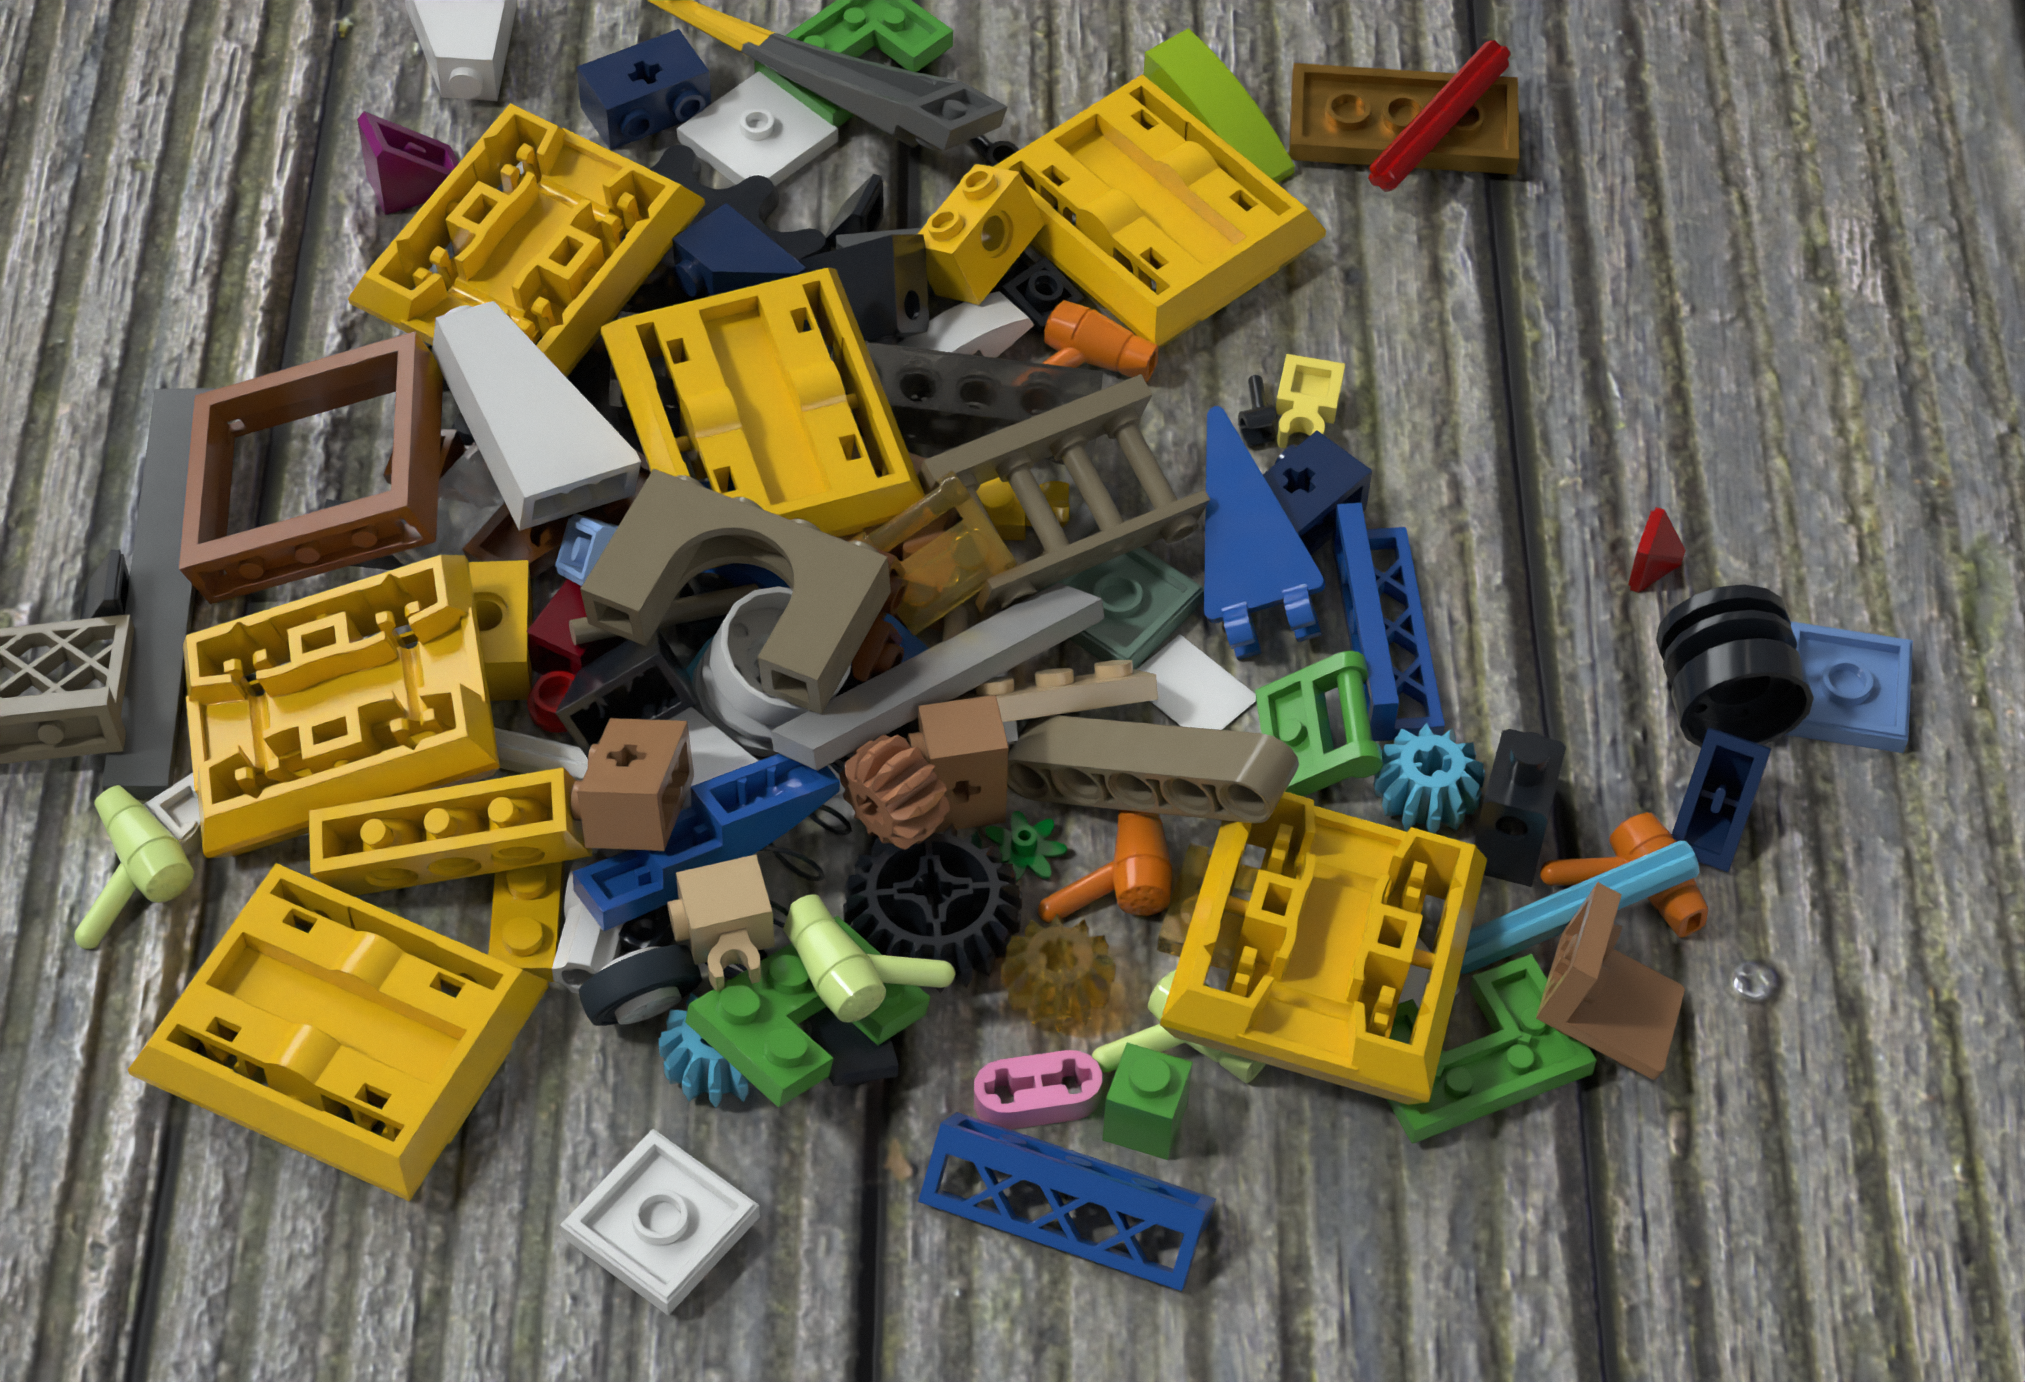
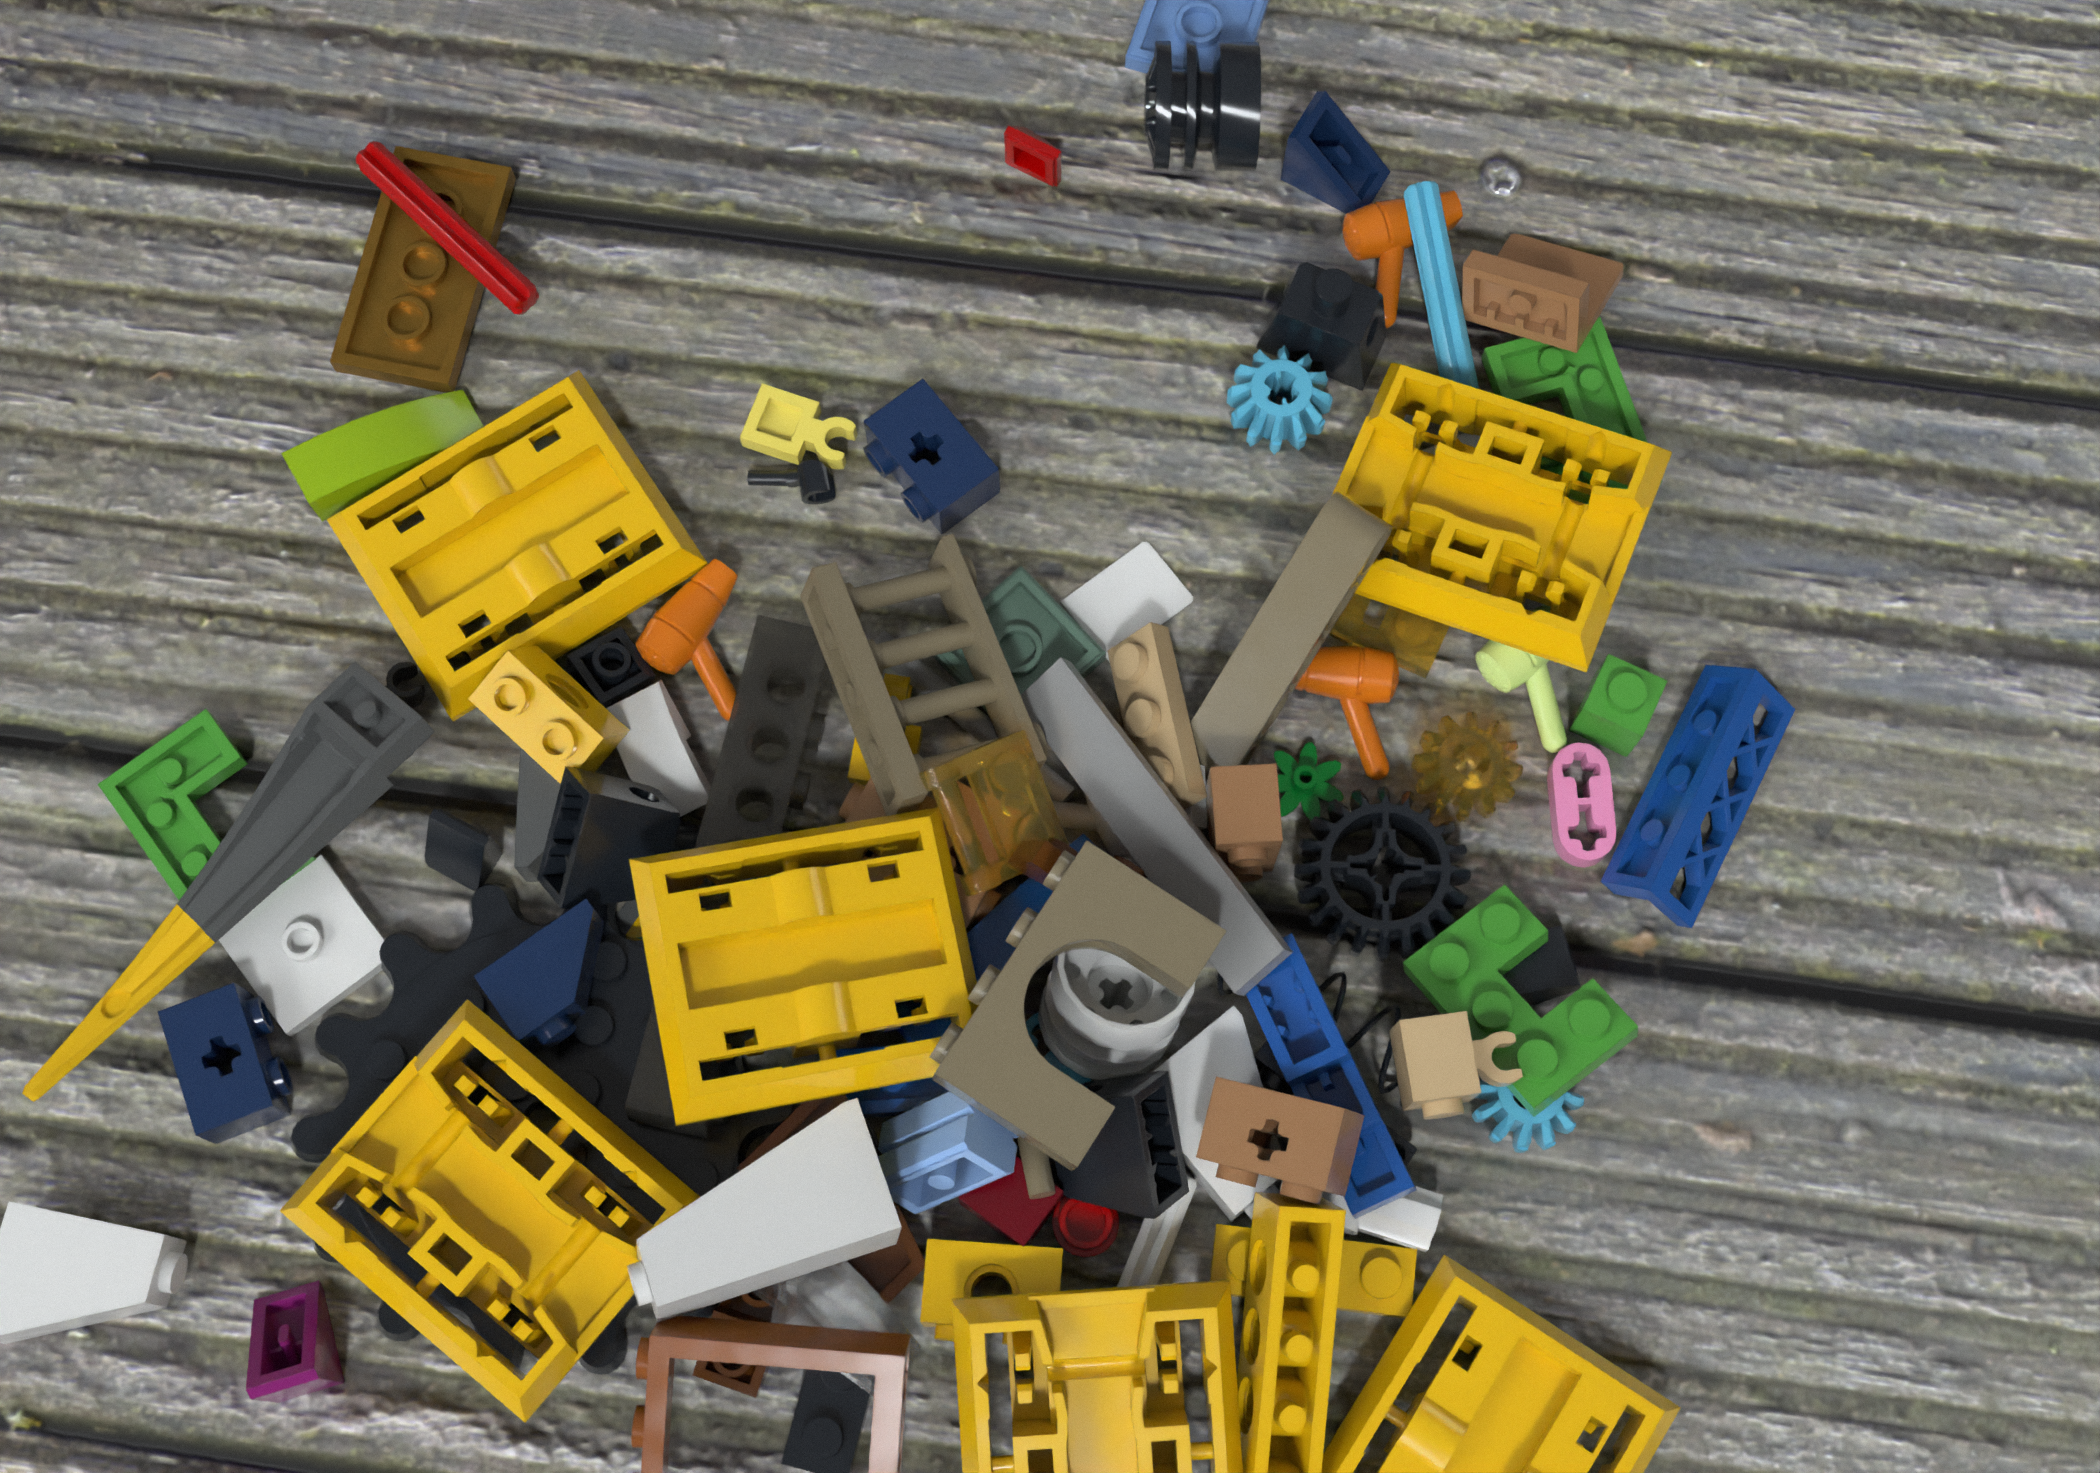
camera: 80 degrees left, 20 degrees up
white plate [560,1129,760,1316] -> none
black wheel [578,945,702,1026] -> none
yellowish green piece [783,894,955,1023] -> none
nougat gear [839,734,950,850] -> none
blue flag [1204,406,1326,660] -> none
bright green plate [1255,651,1383,797] -> none
blue fence [1331,503,1445,741] -> none

